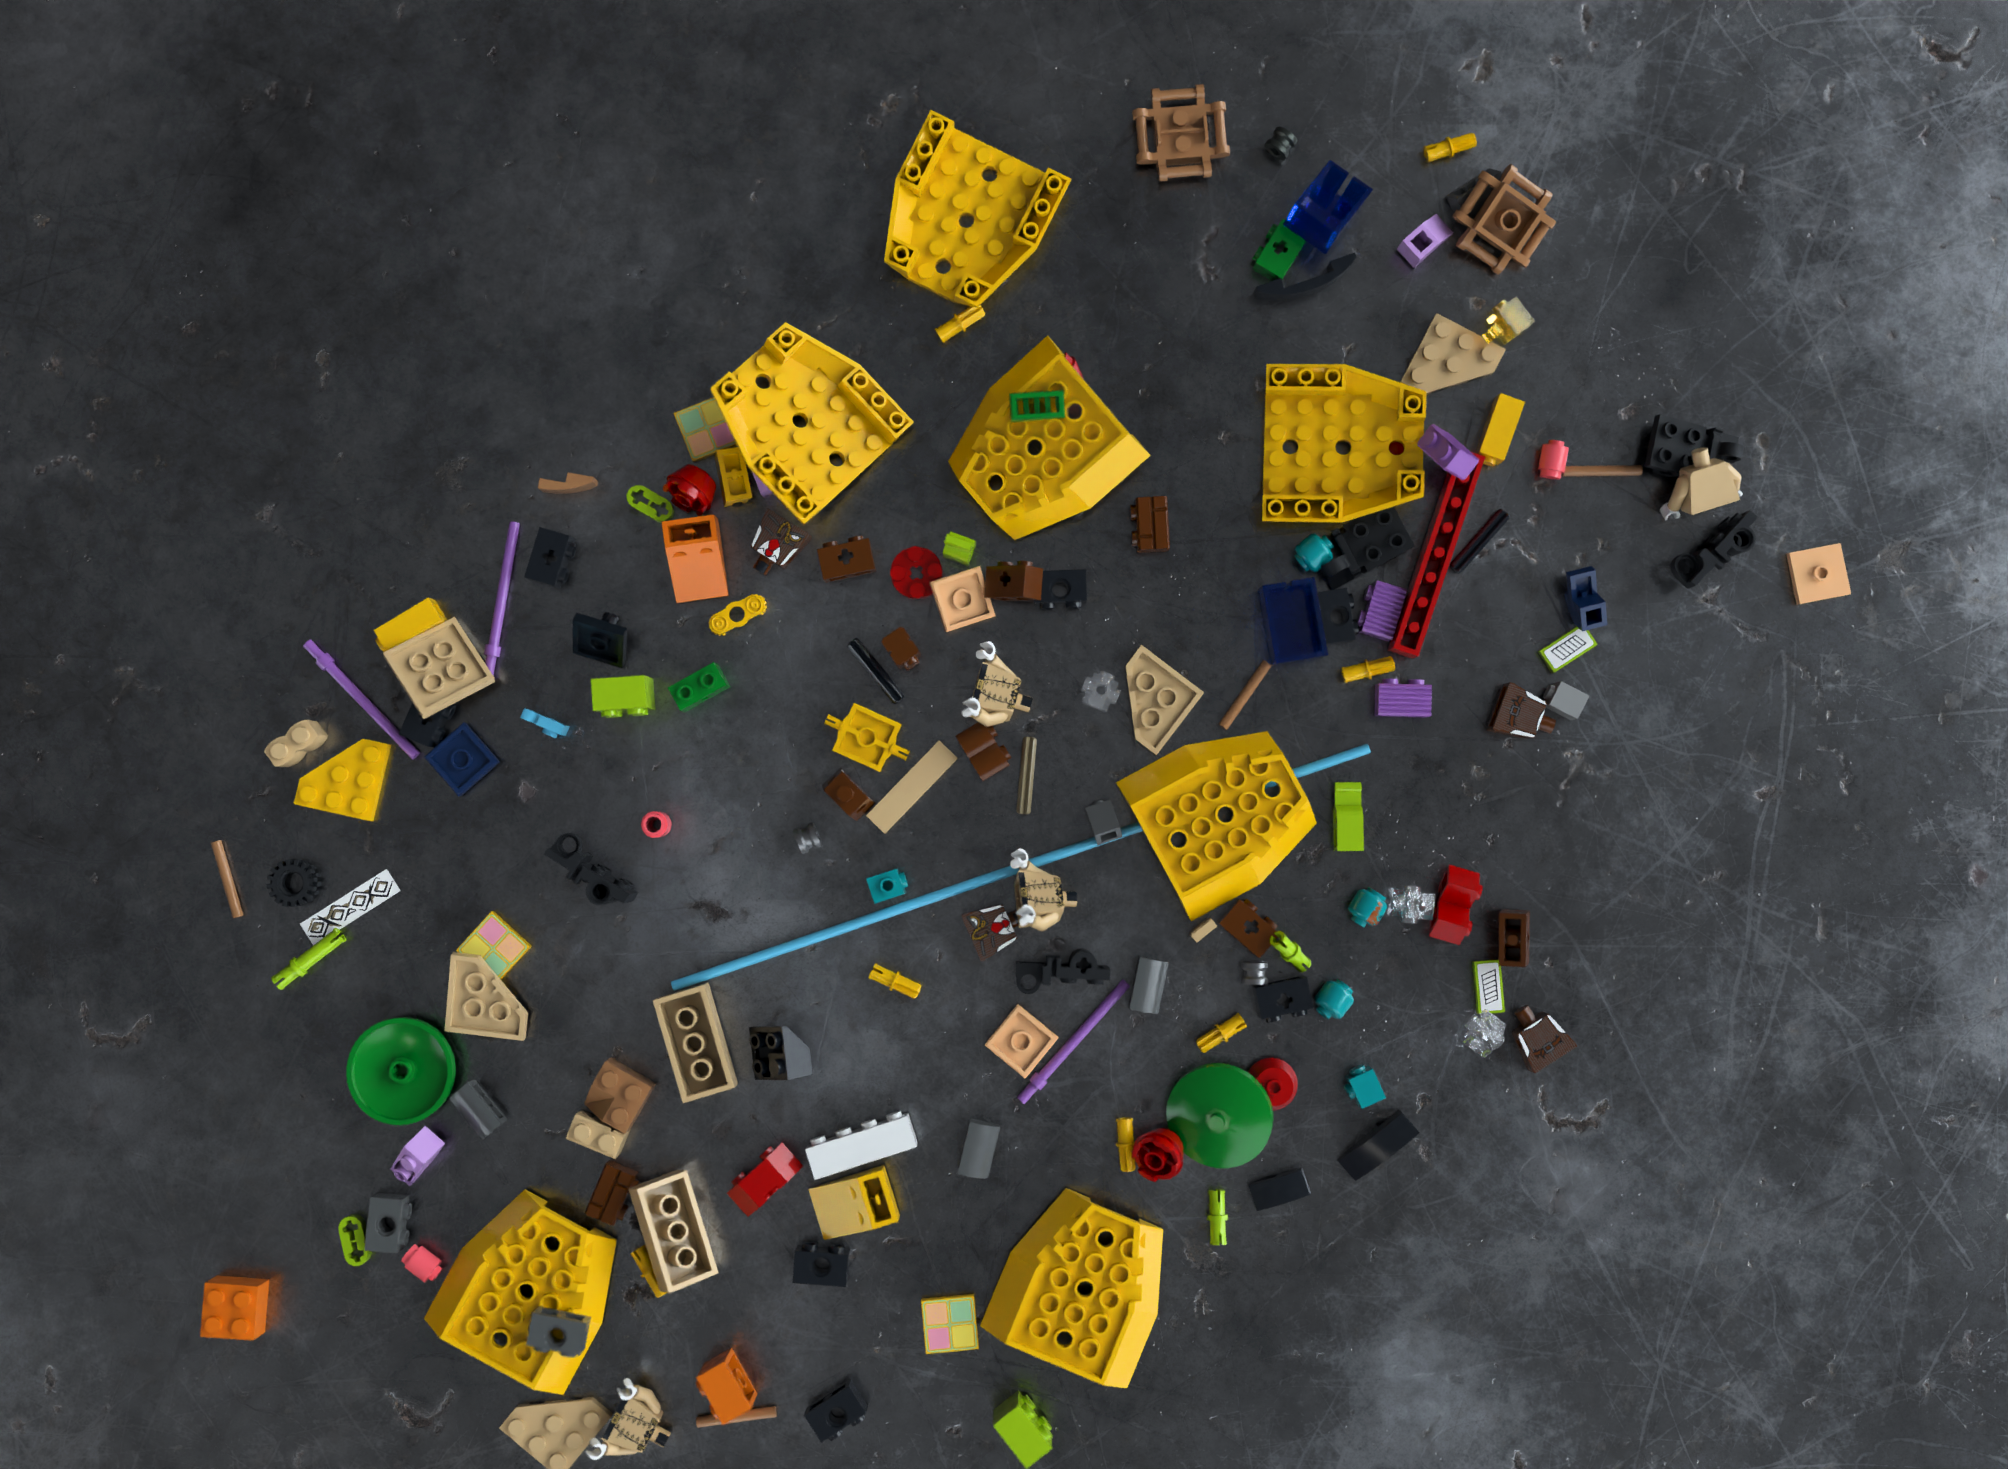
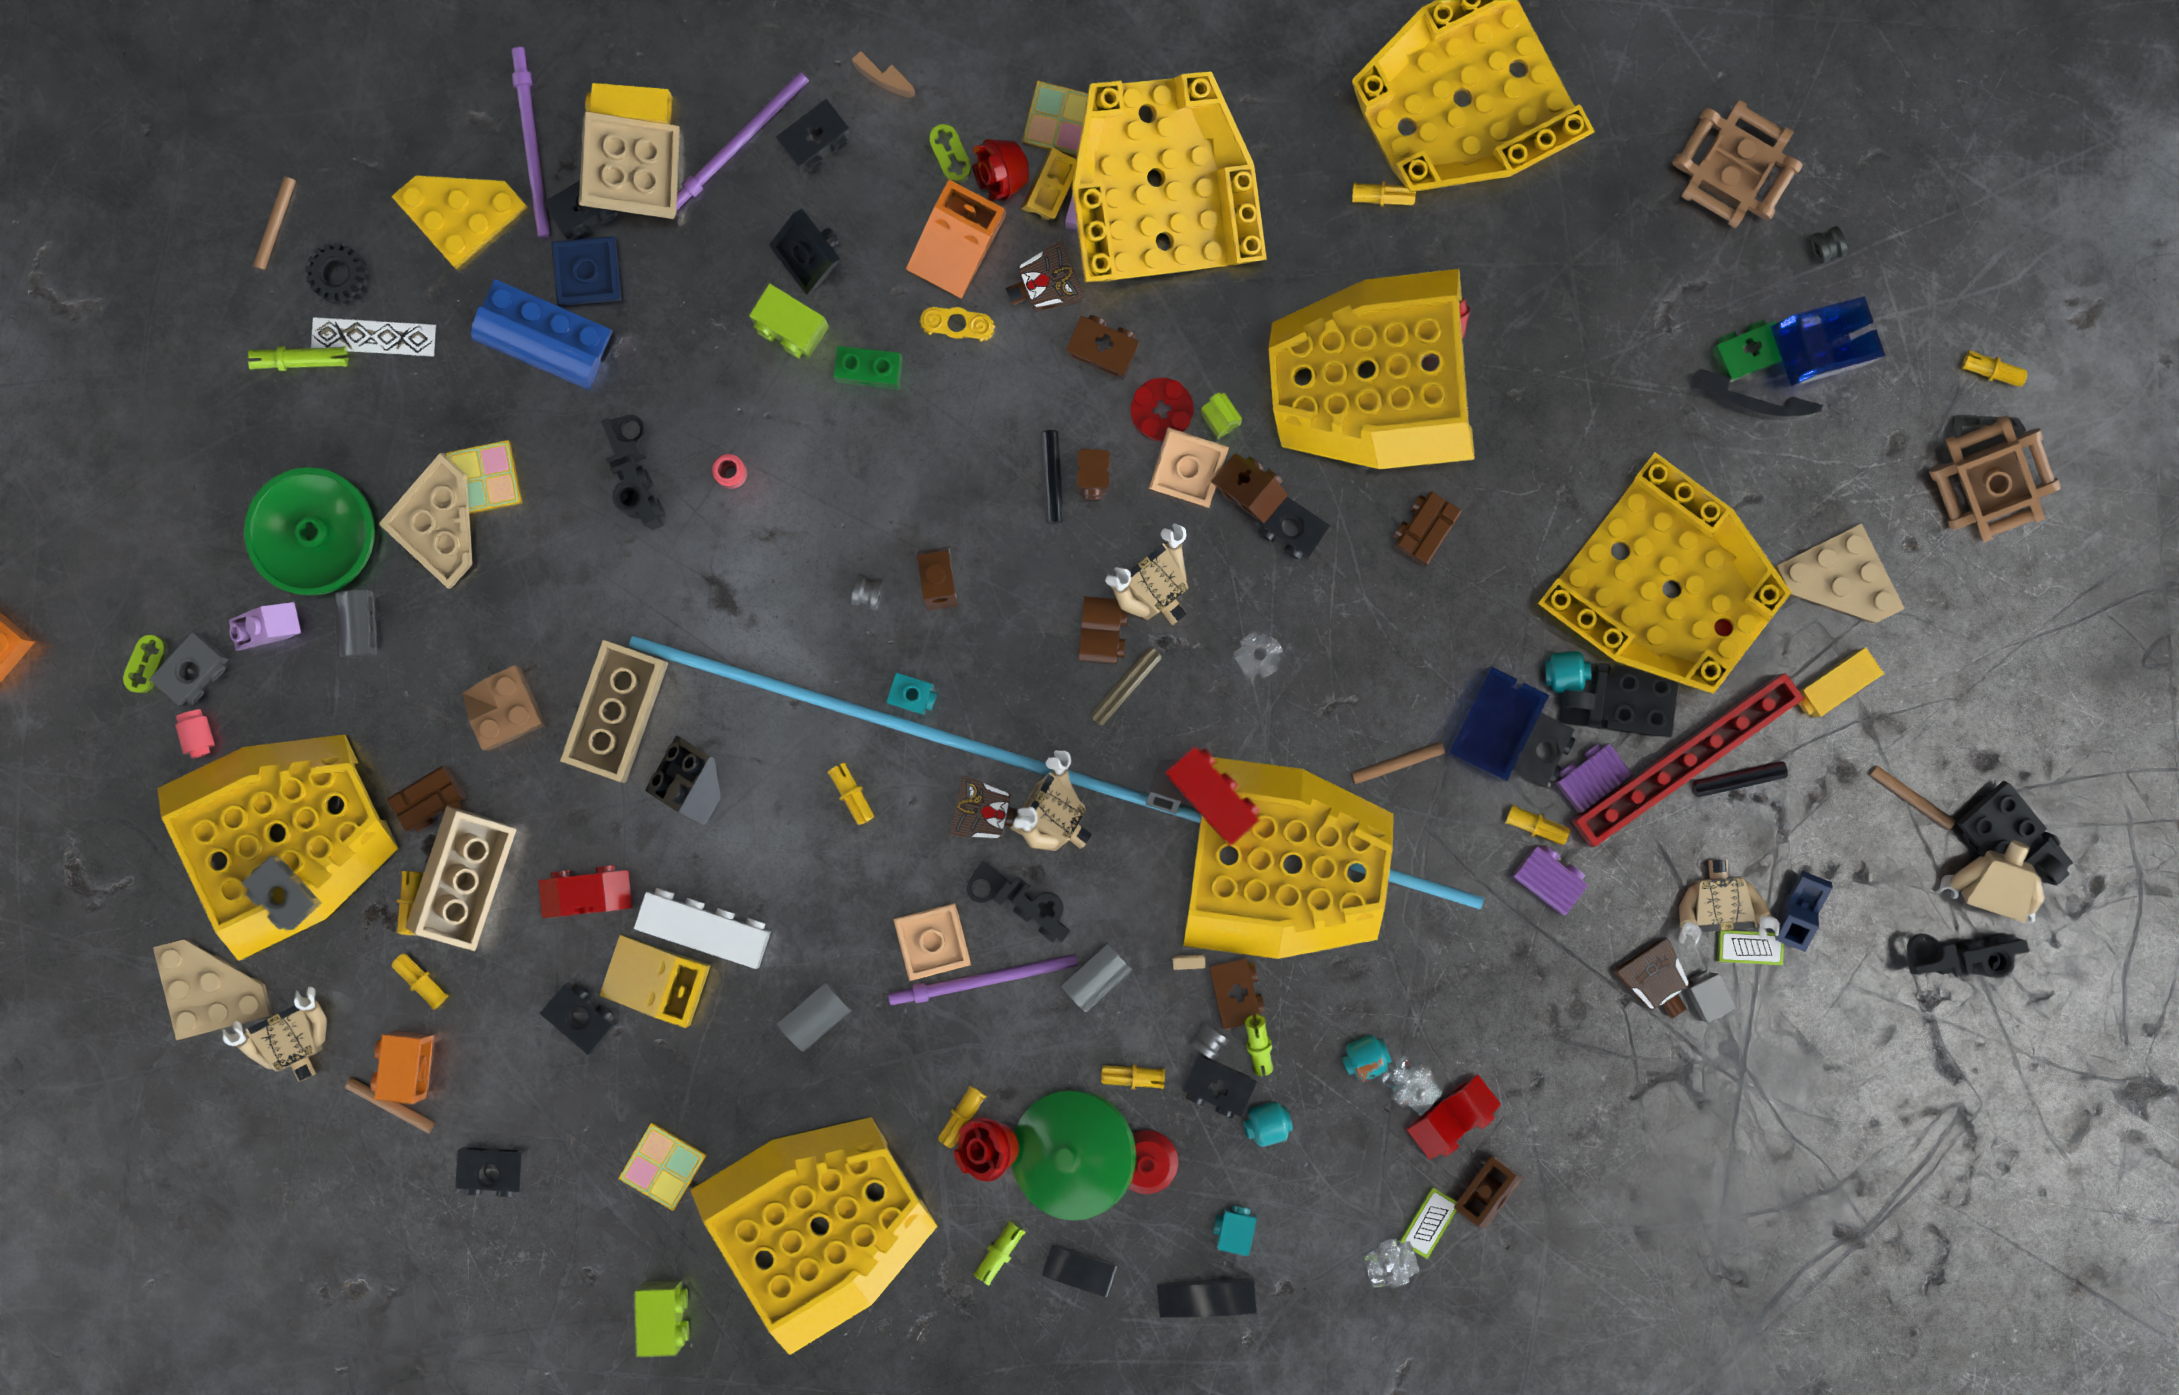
camera: 35 degrees right, 0 degrees up
tan brick [264,720,328,767] -> none
medium azure plate [520,708,570,738] -> none
tan brick [566,1110,630,1159] -> none
yellow plate [824,703,910,772] -> none
tan tile [866,740,958,834] -> none
green slope [1009,390,1065,423] -> none
tan plate [1125,645,1204,755] -> none
lime piece [1333,782,1364,851] -> none
lavender slope [1397,214,1453,268] -> none
medium lavender brick [1417,424,1479,480] -> none
clear yellow brick [1482,297,1535,345] -> none
reddish brown torso [1512,1005,1577,1073] -> none
coral brick [1538,440,1569,480] -> none
light nougat plate [1786,543,1851,605] -> none
none -> yellow axle [392,953,449,1010]
none -> blue brick [471,279,613,390]
none -> red brick [1164,746,1260,846]
none -> tan torso [1678,859,1780,945]

